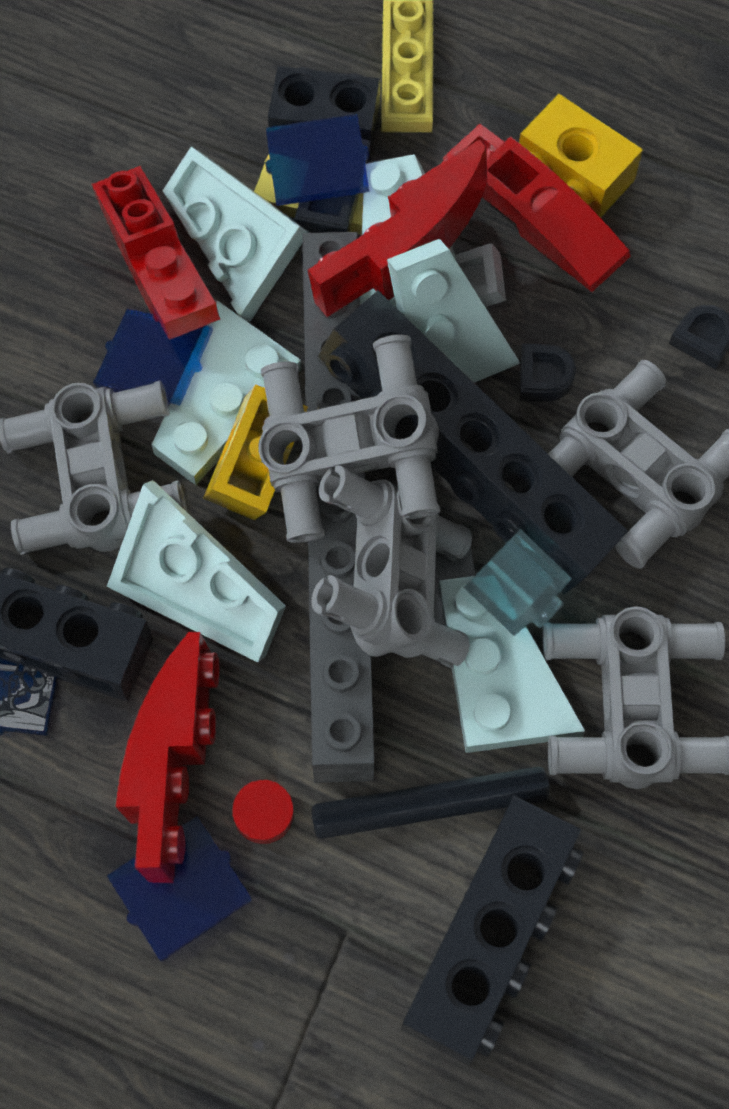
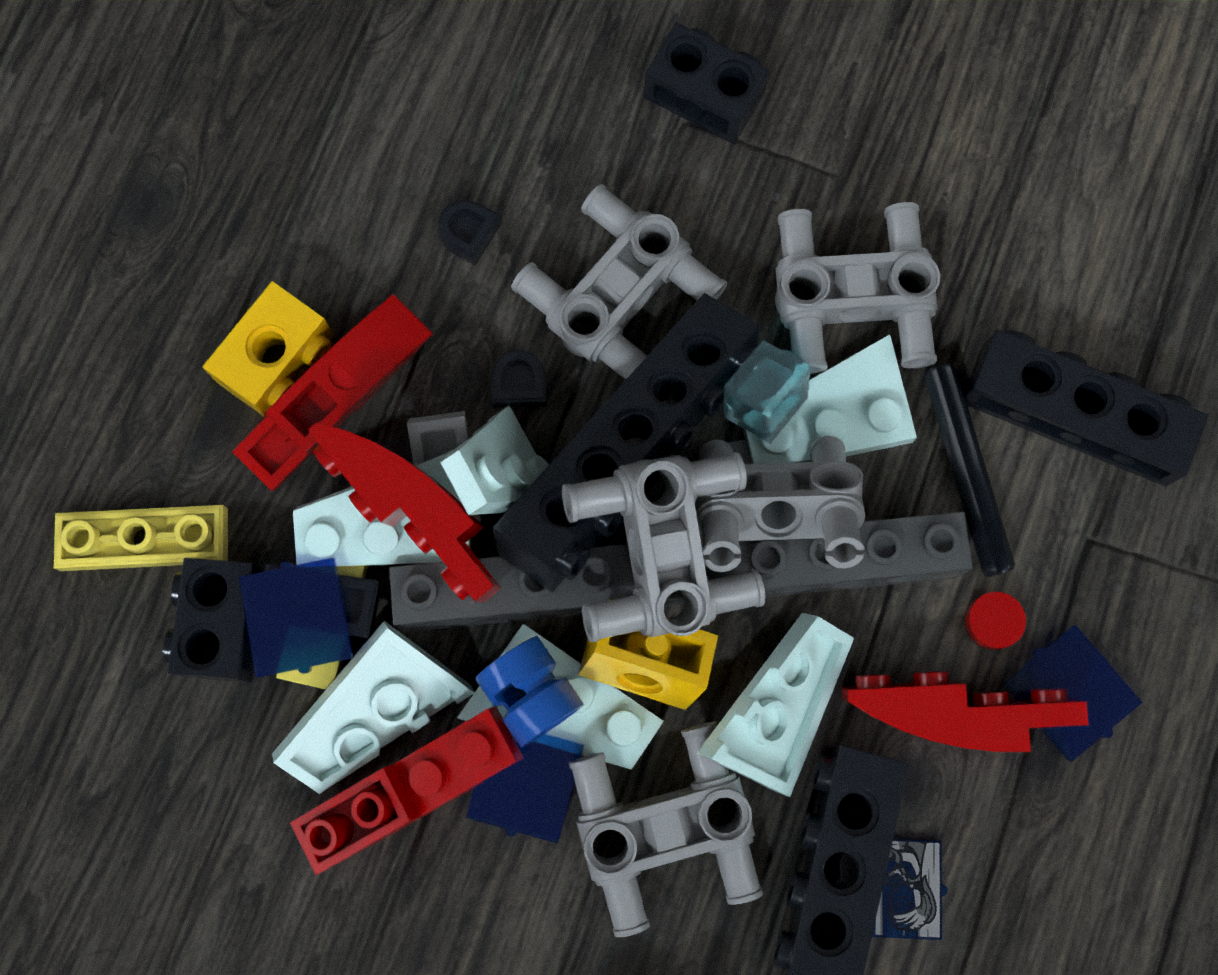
camera: 95 degrees left, 10 degrees up
none -> blue wheel [475,635,584,748]

